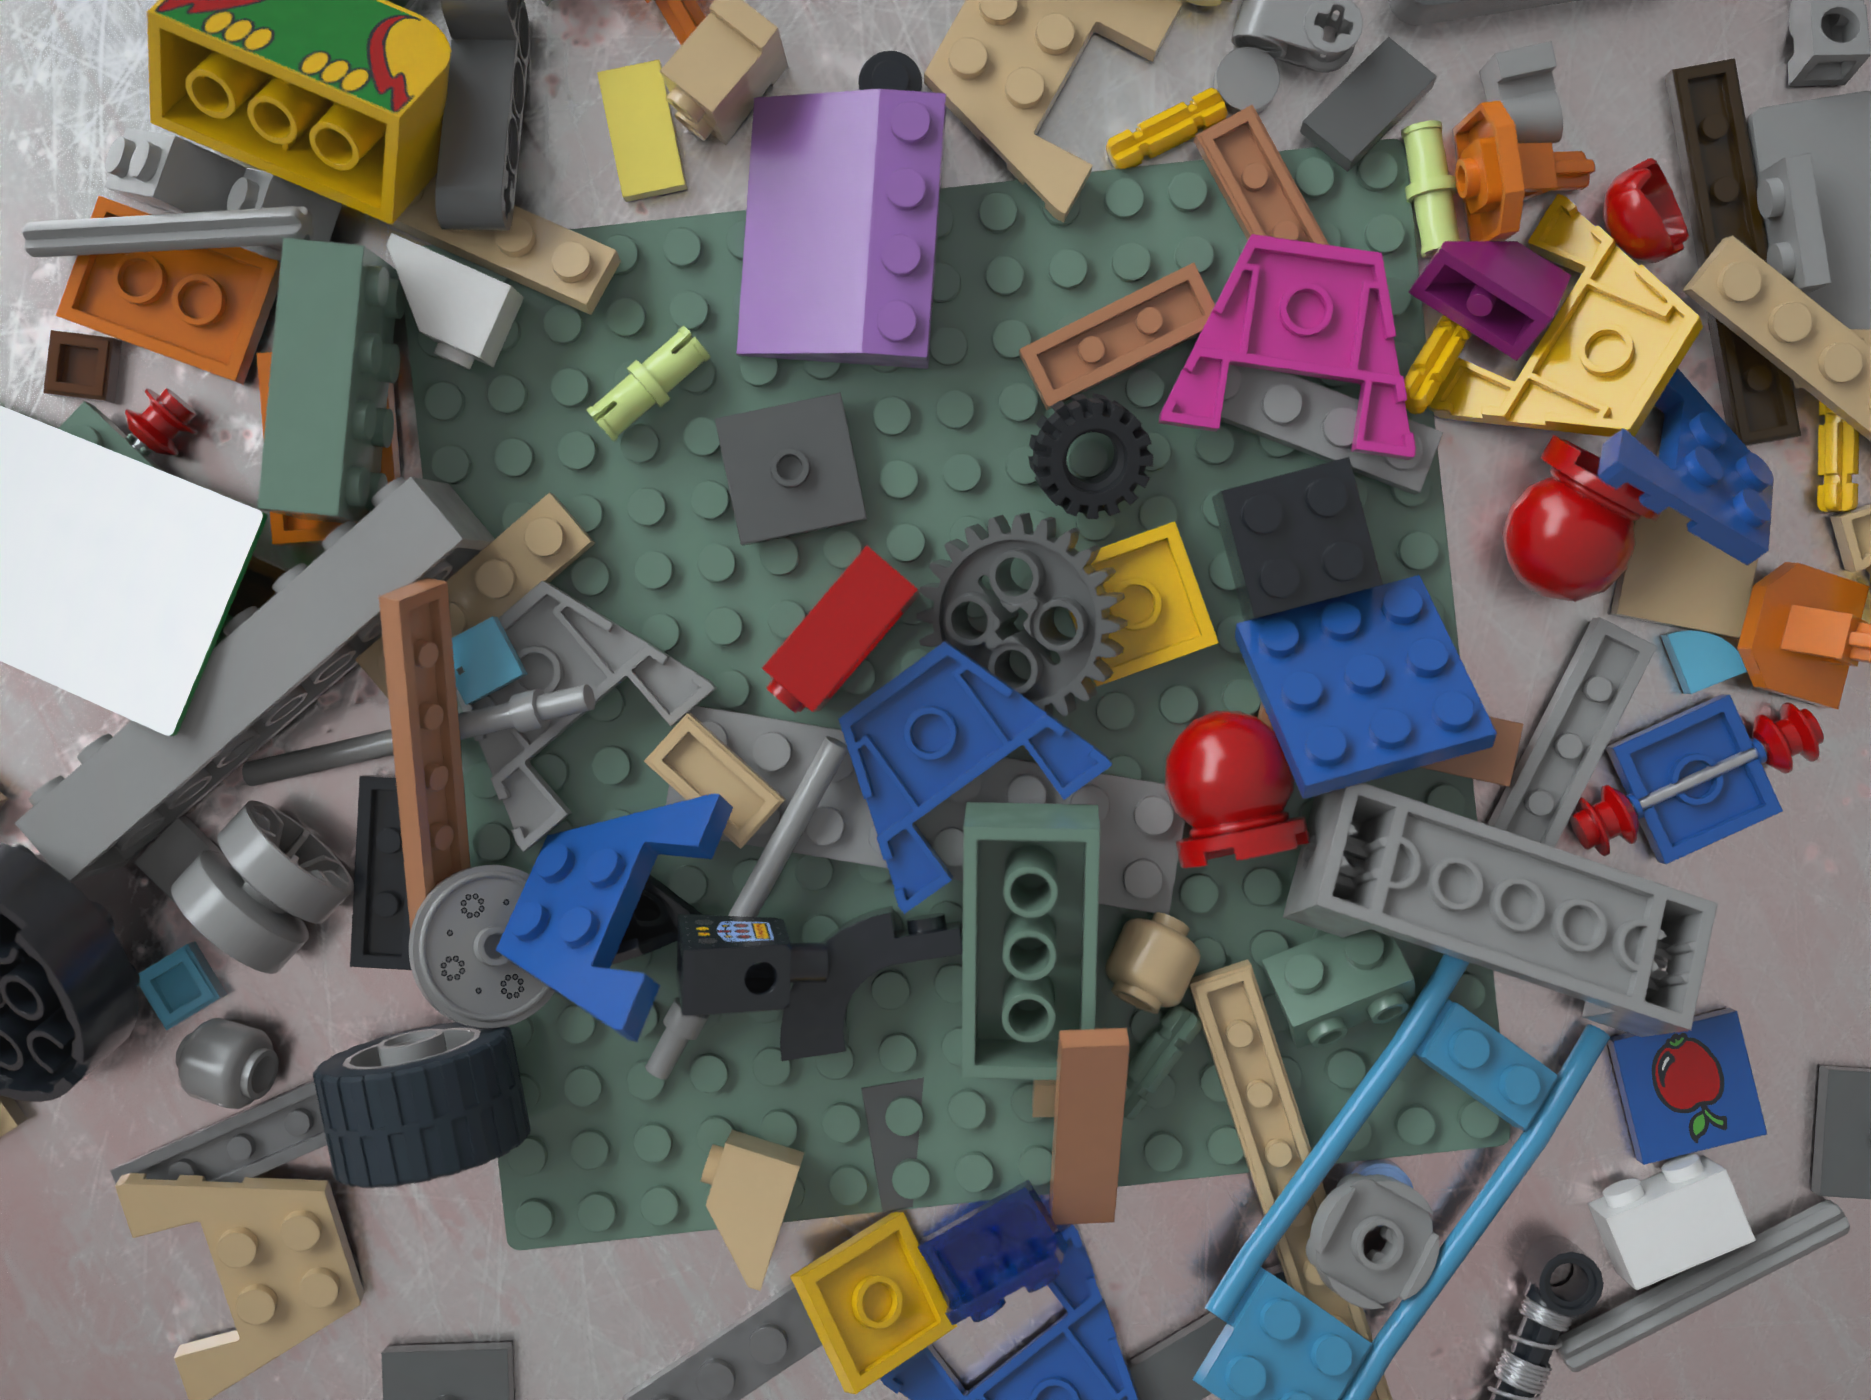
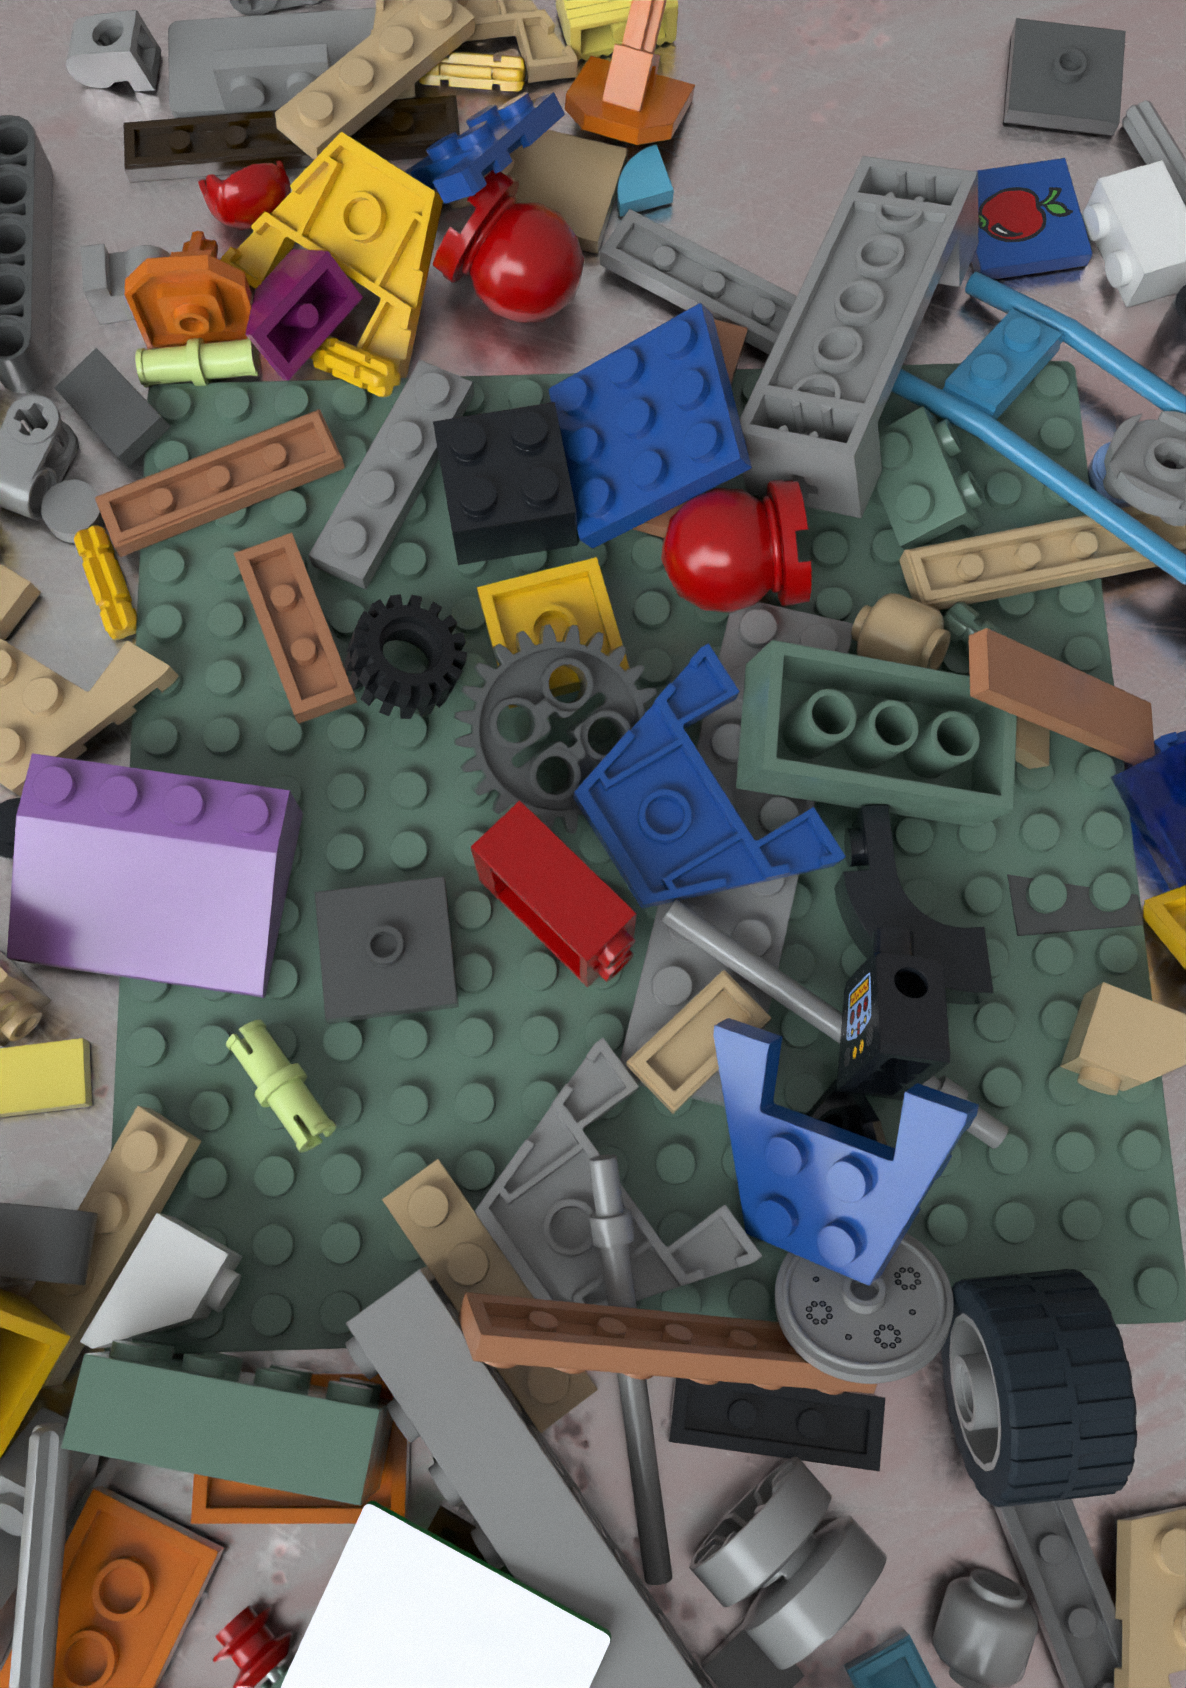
camera: 90 degrees left, 15 degrees down
medium azure tile [452,616,528,705] -> none
dark pink wing [1158,234,1416,460] -> none
blue plate [1570,694,1824,864] -> none

